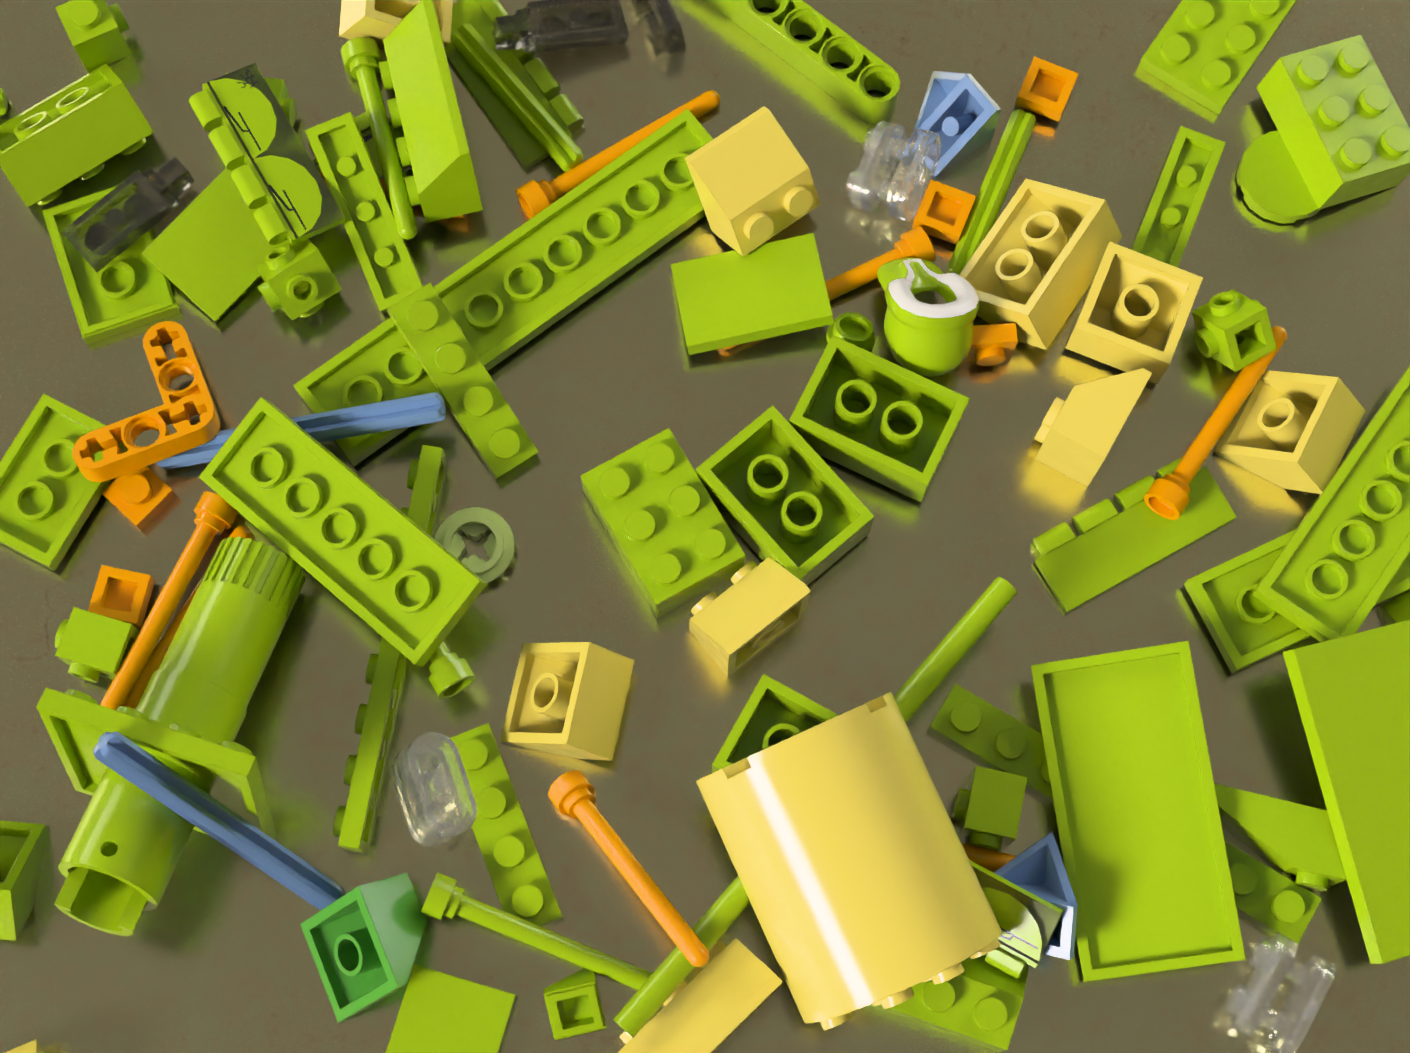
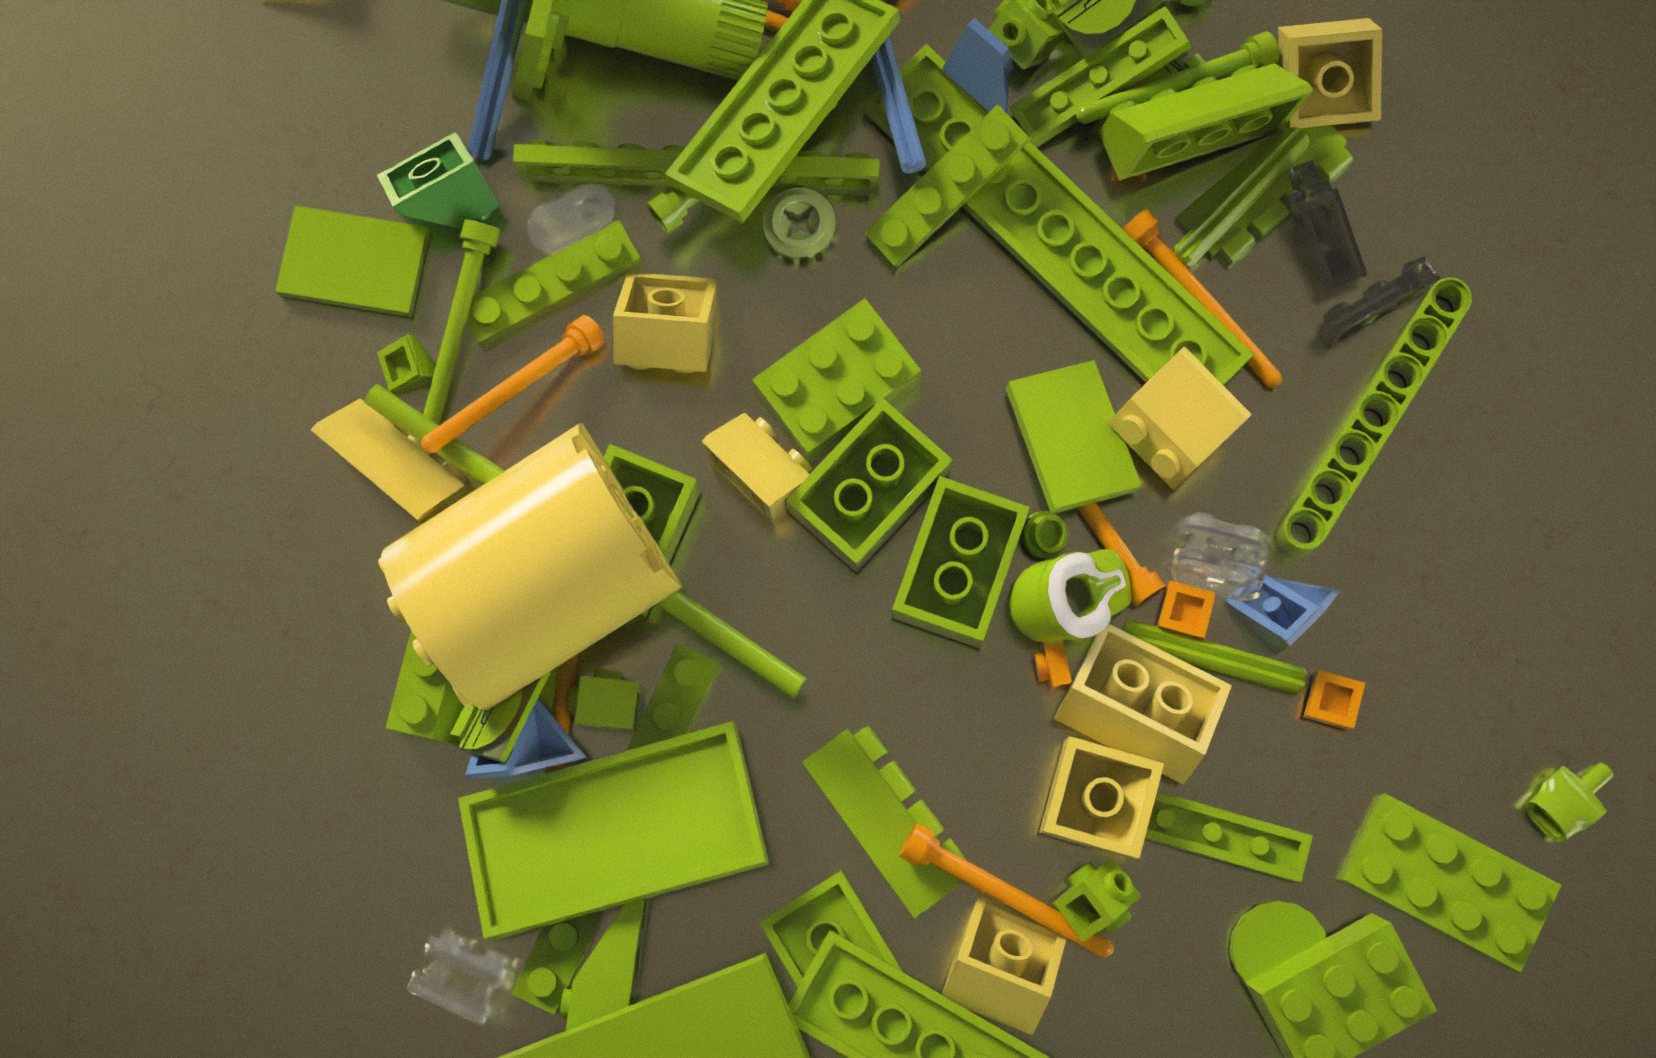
camera: 90 degrees right, 5 degrees up
light yellow slope [1034,368,1152,487] -> none
none -> medium blue slope [942,18,1015,114]

